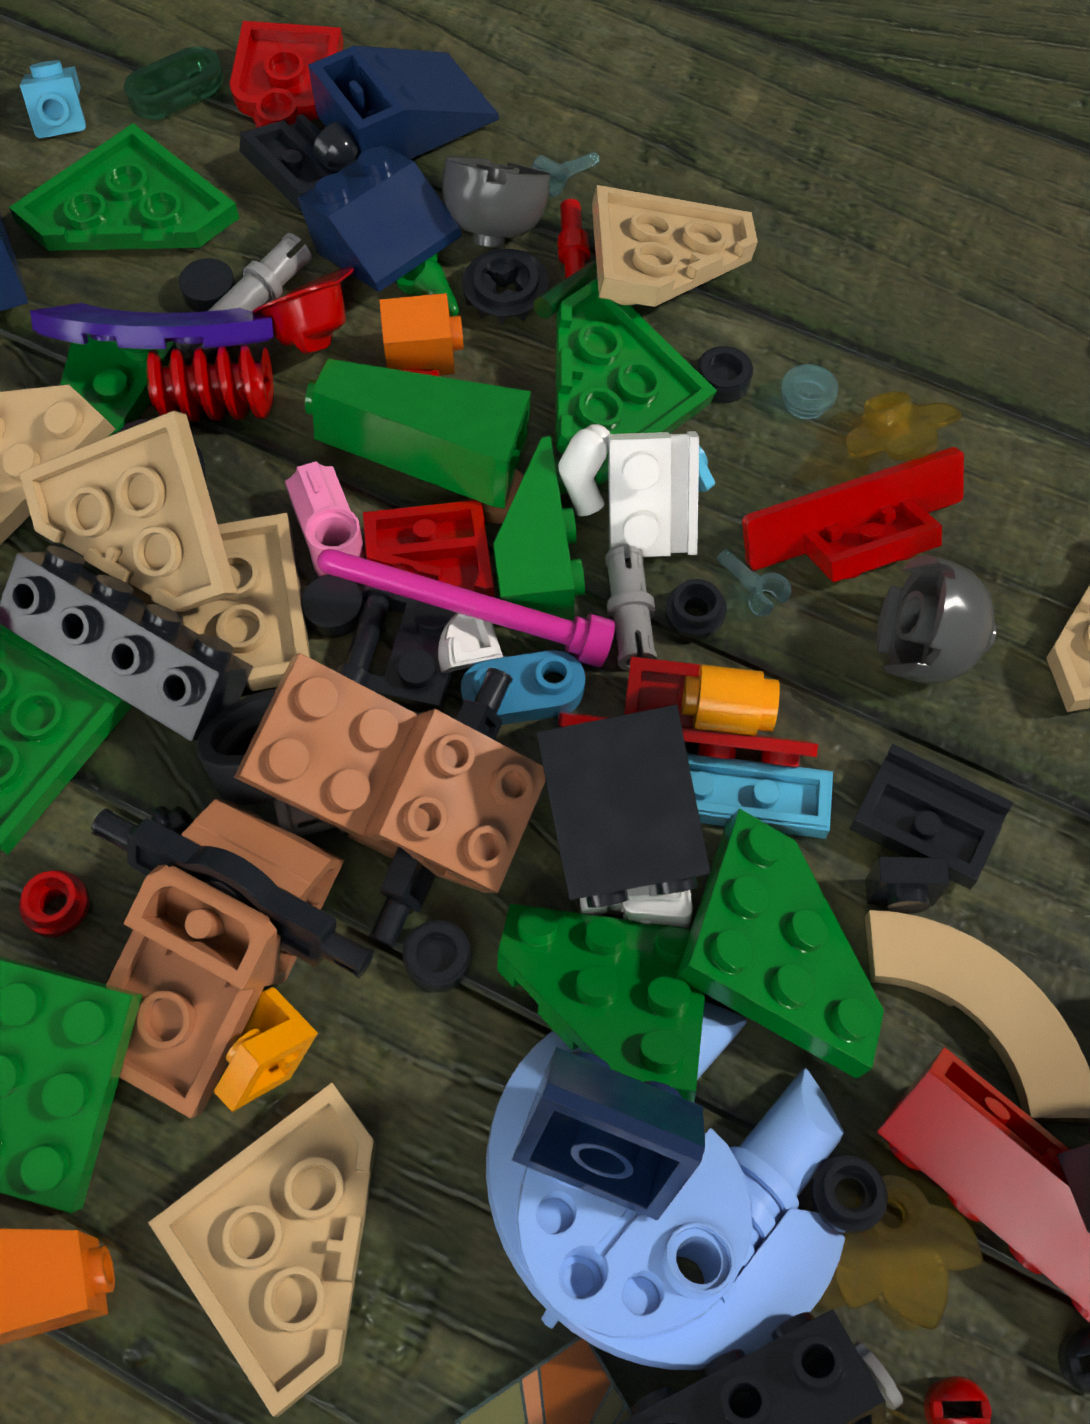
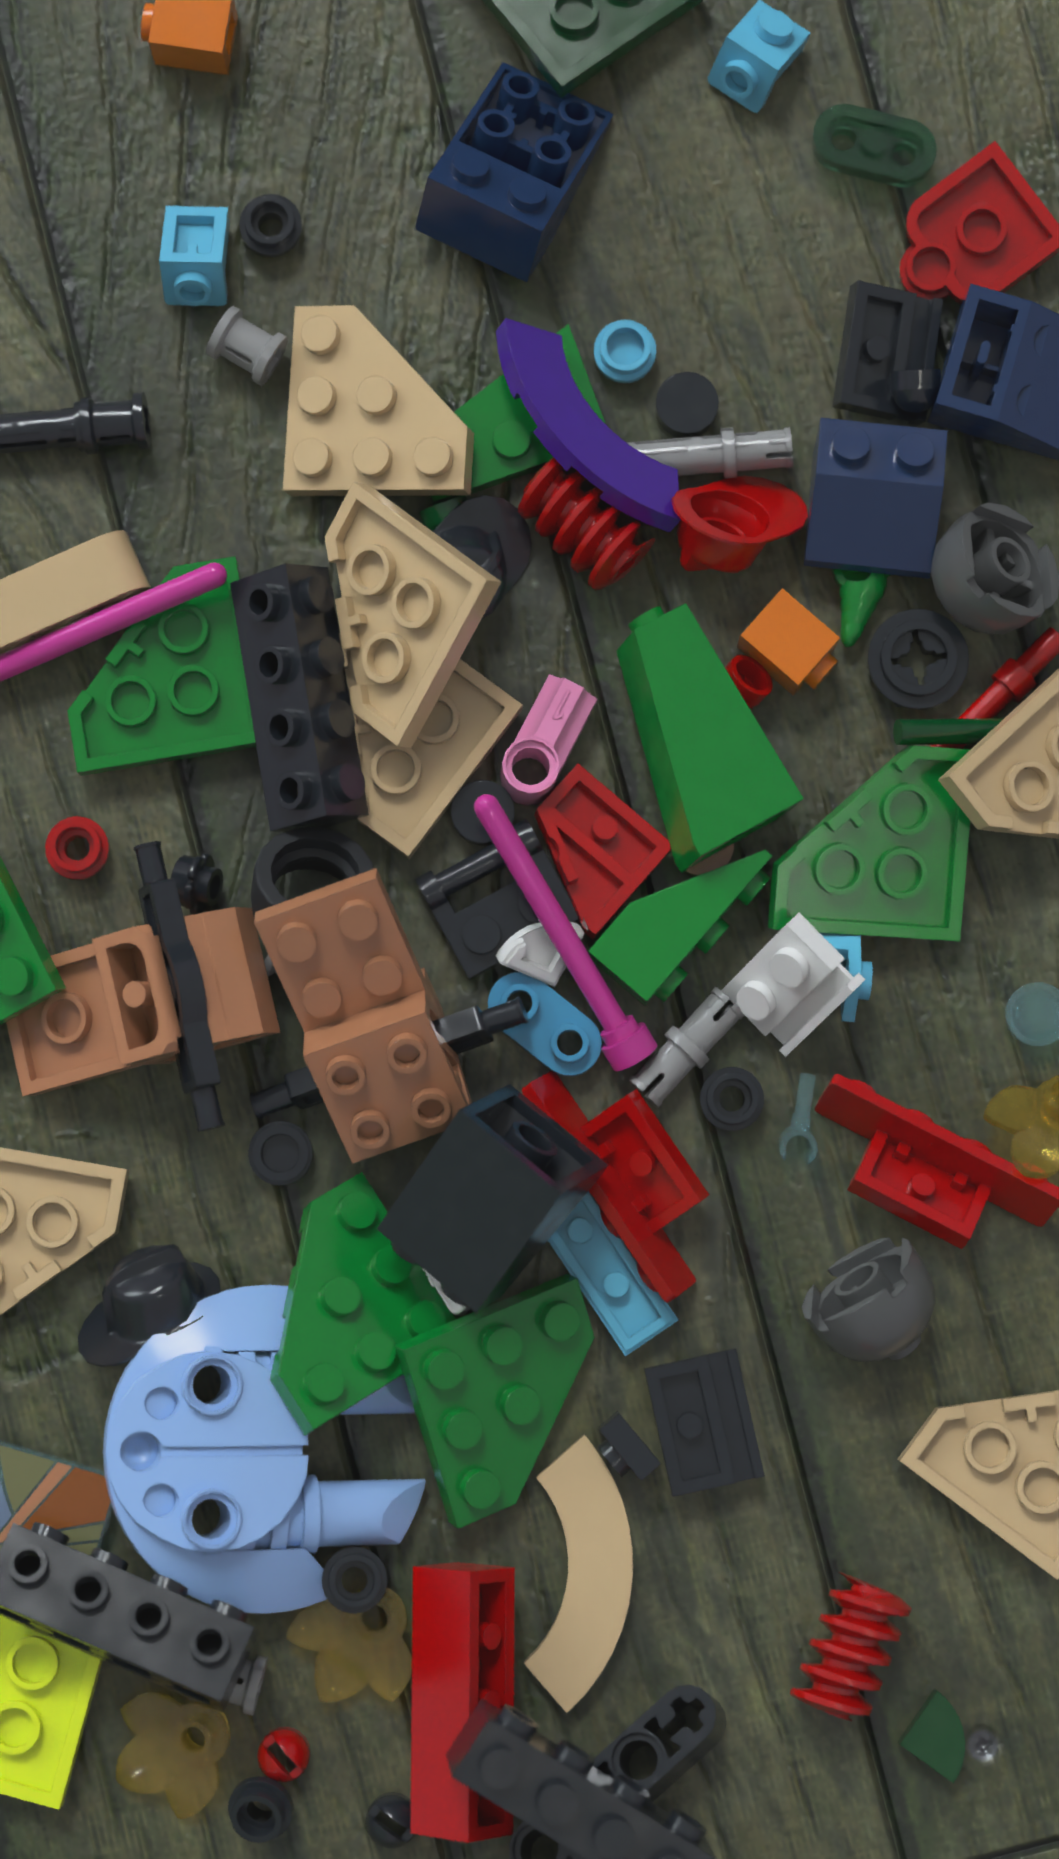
camera: 50 degrees right, 20 degrees up
green plate [9,123,240,251] -> none
light orange bracket [213,987,318,1112] -> none
dark blue slope [512,1047,705,1221] -> none
white arm [558,424,610,516] -> none
light orange brick [681,664,780,736] -> none
black tile [697,346,753,403] -> none
none -> black piece [78,1244,221,1367]
none -> medium azure plate [594,320,656,383]

